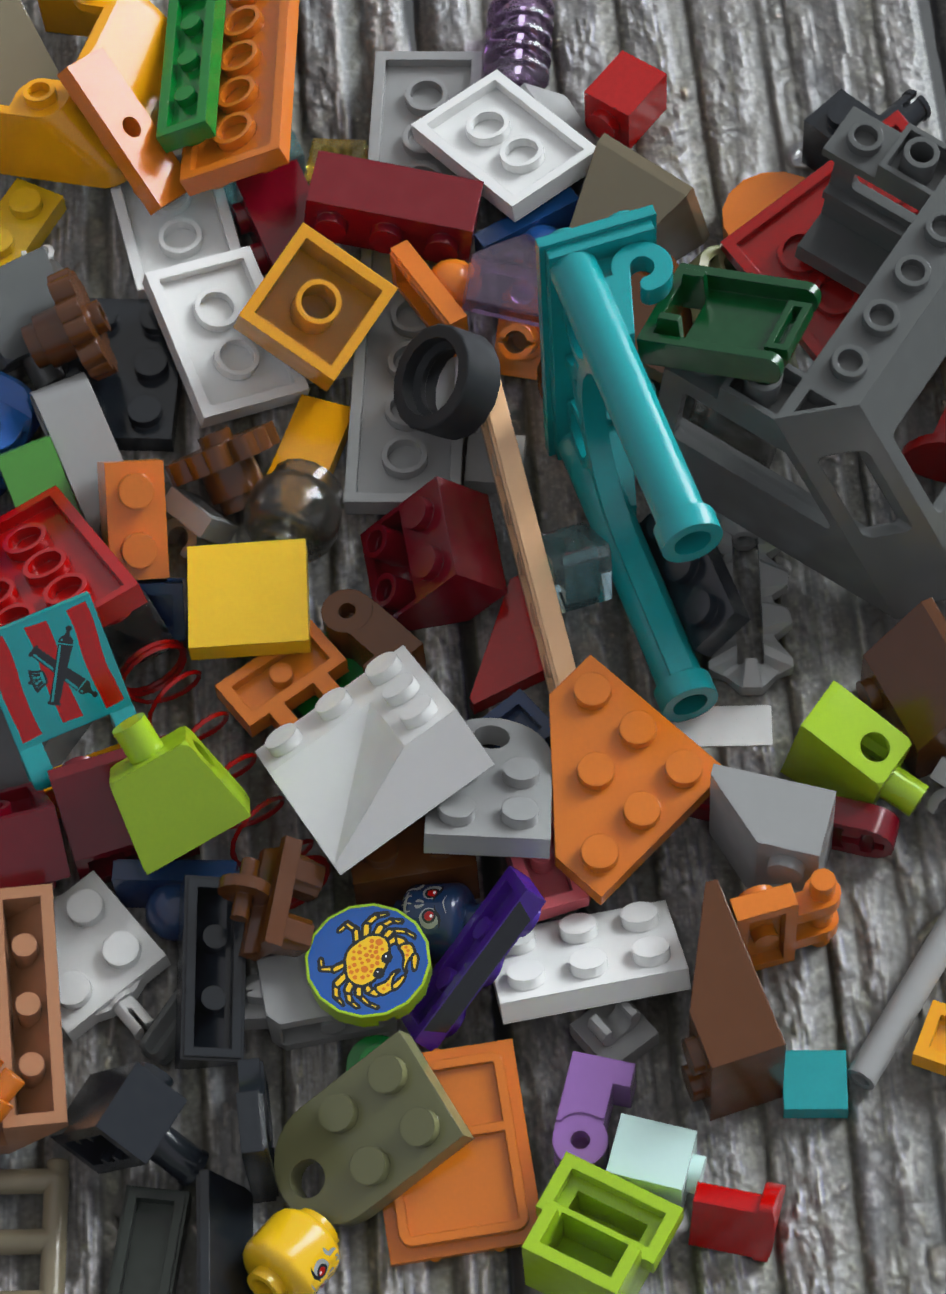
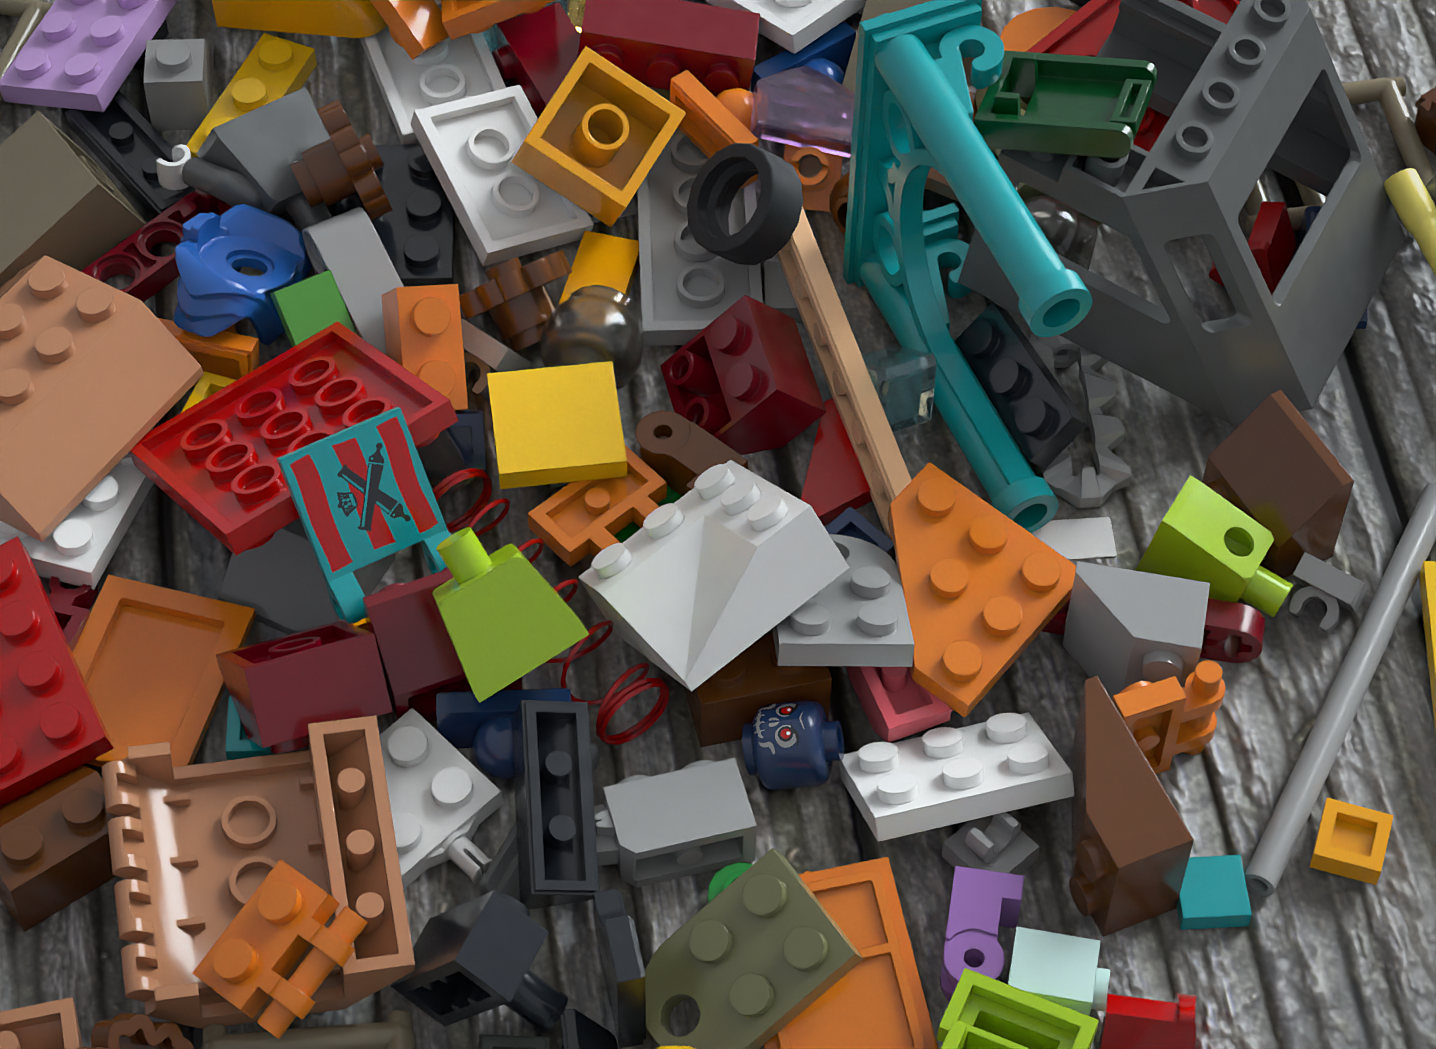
camera: 10 degrees left, 5 degrees down
reddish brown hips [217,835,326,962] -> none
tile [305,903,432,1027] -> none
dark purple plate [401,866,546,1051] -> none

